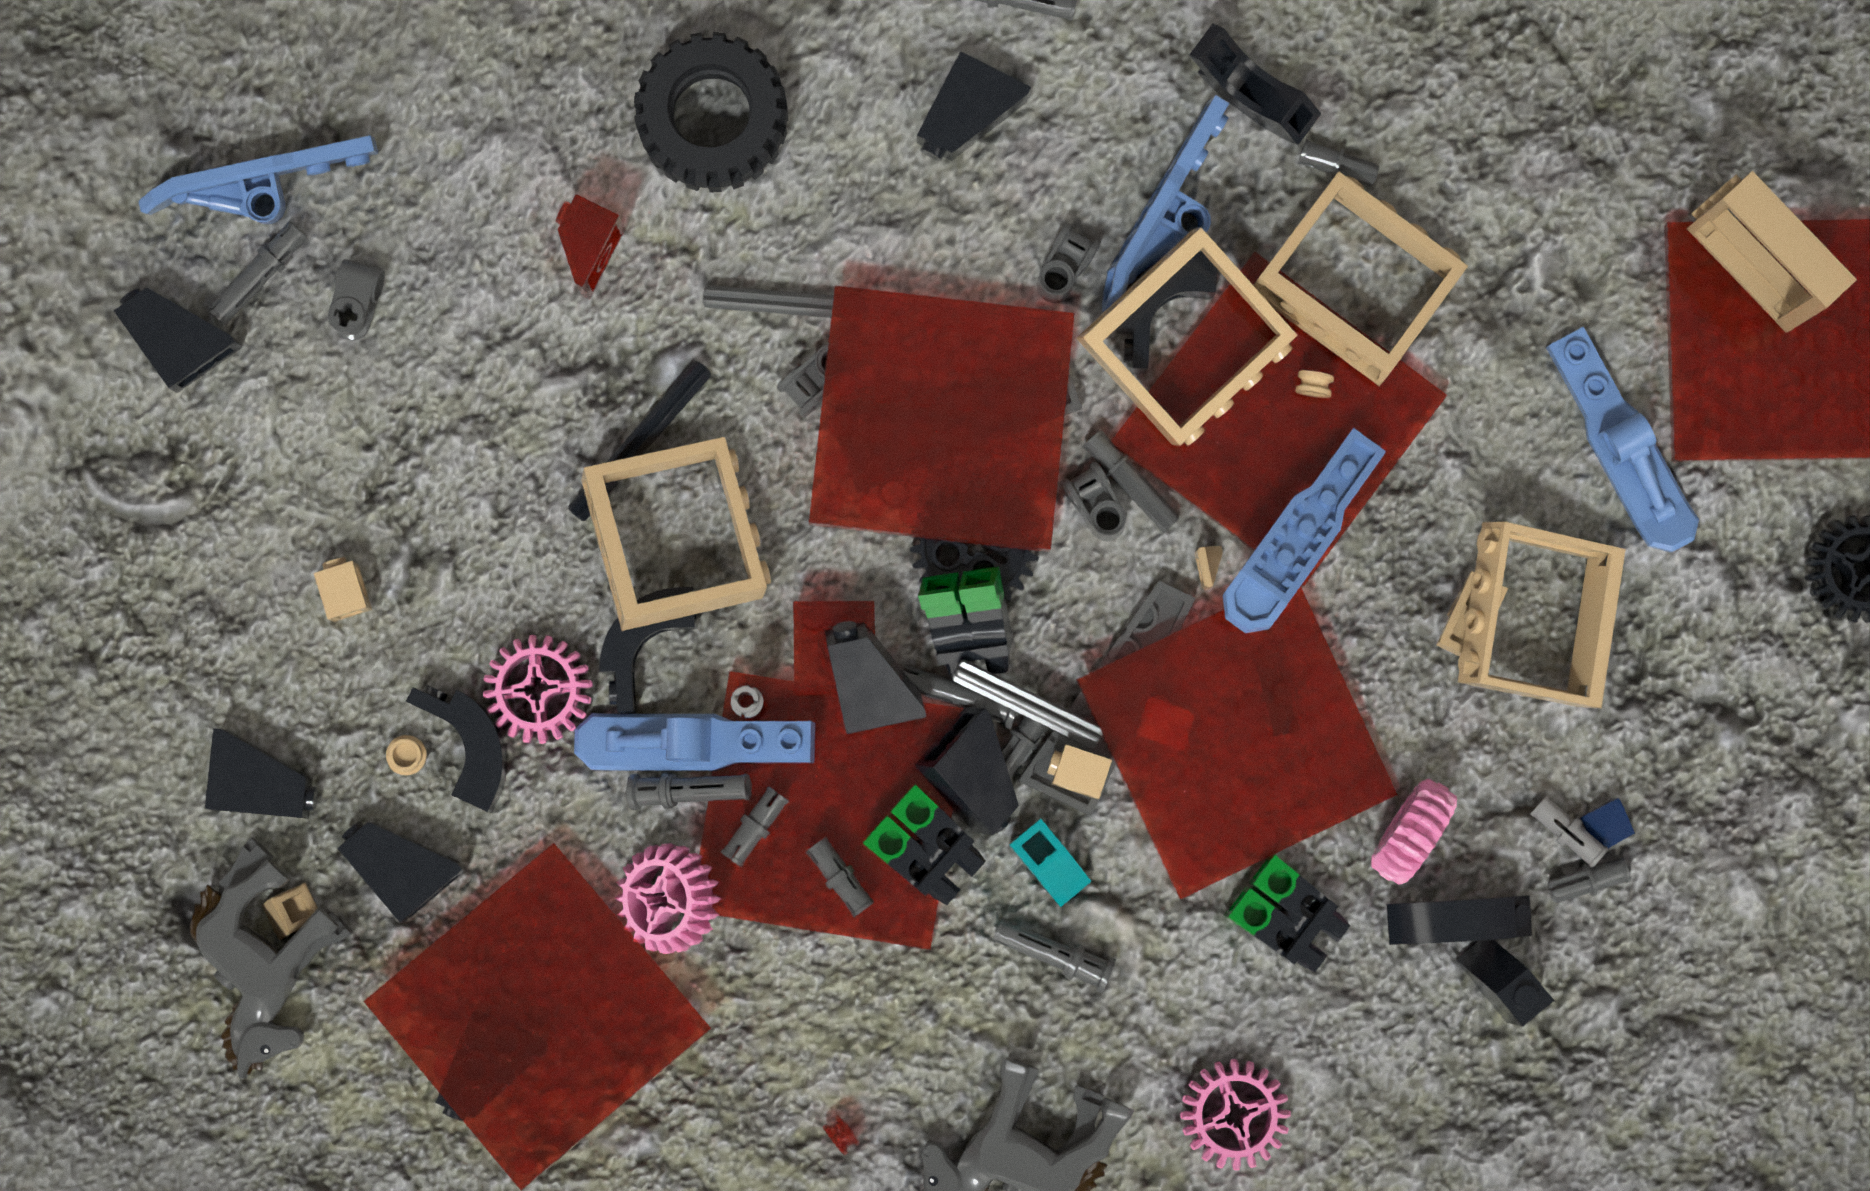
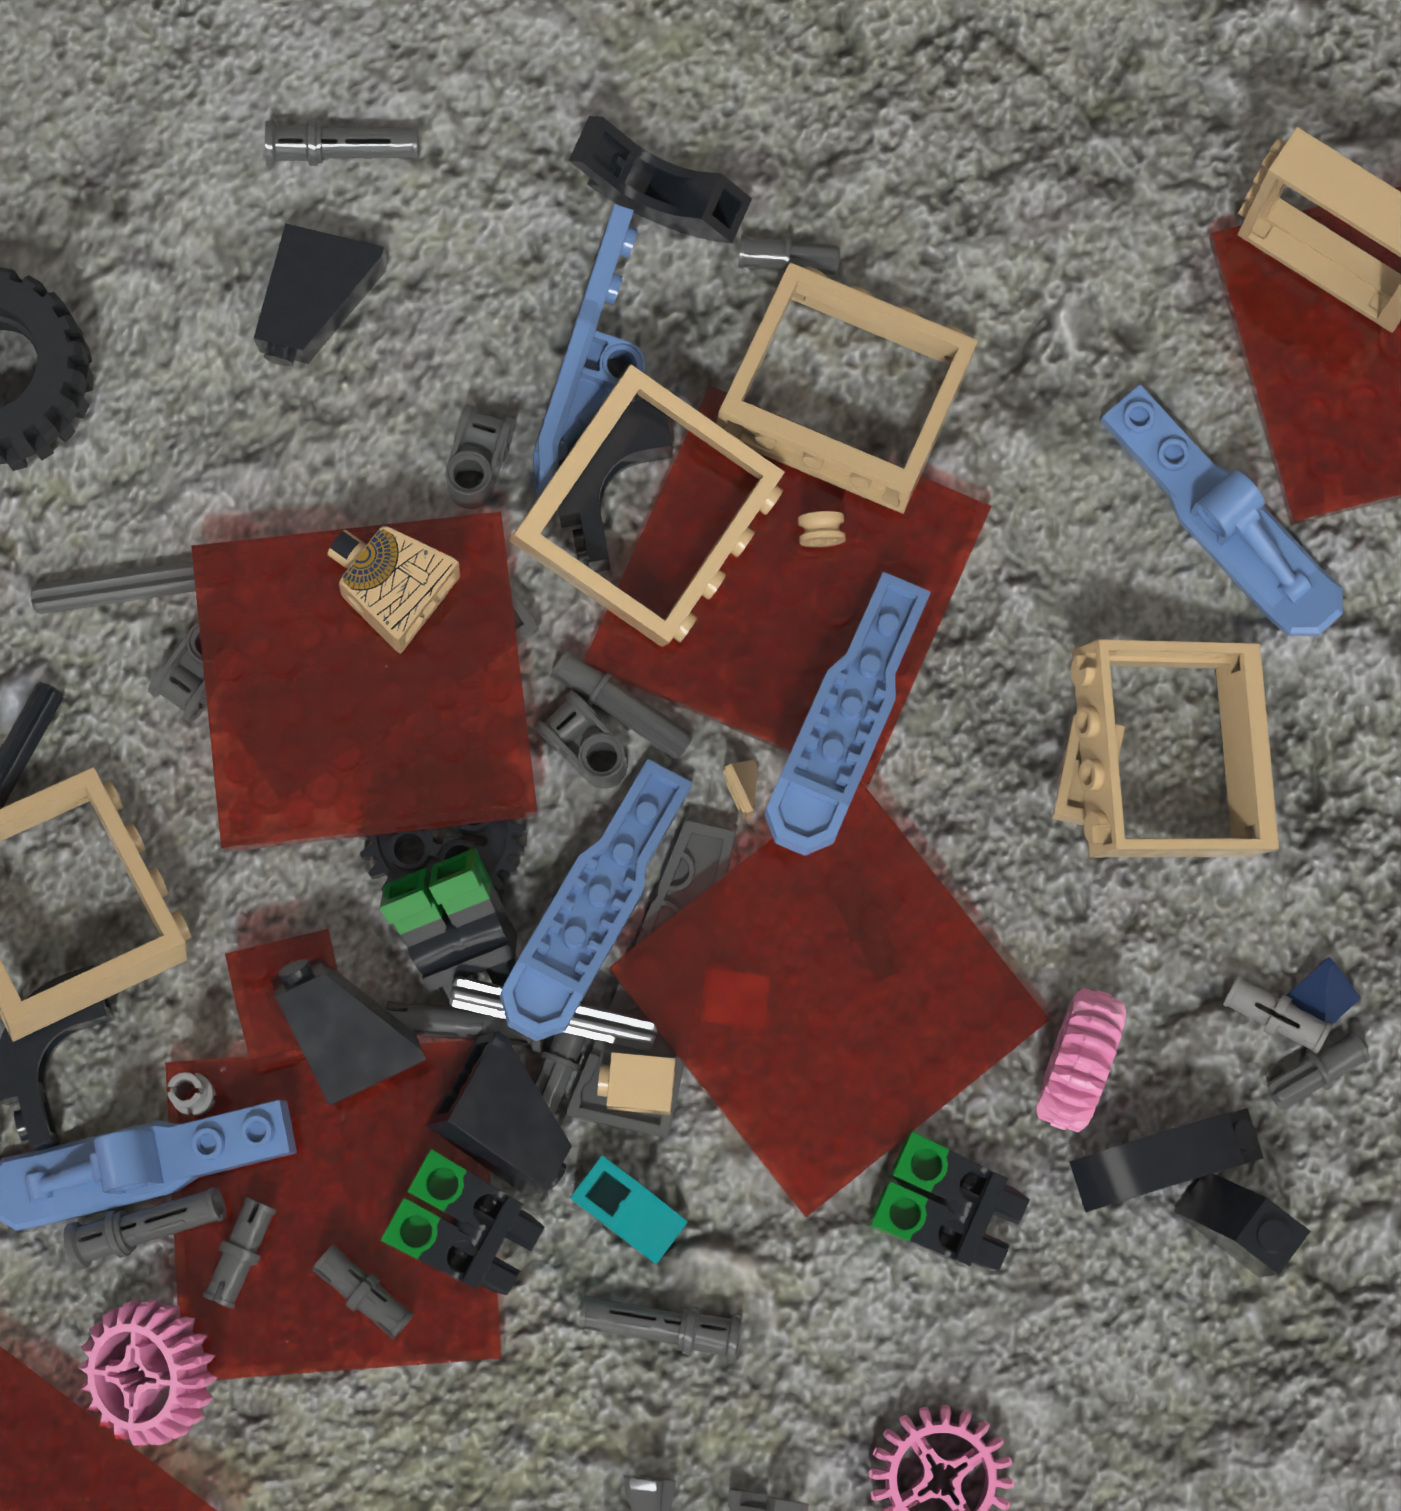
camera: 10 degrees left, 5 degrees down
none -> tan torso [328,526,460,654]
none -> medium blue piece [500,759,693,1041]

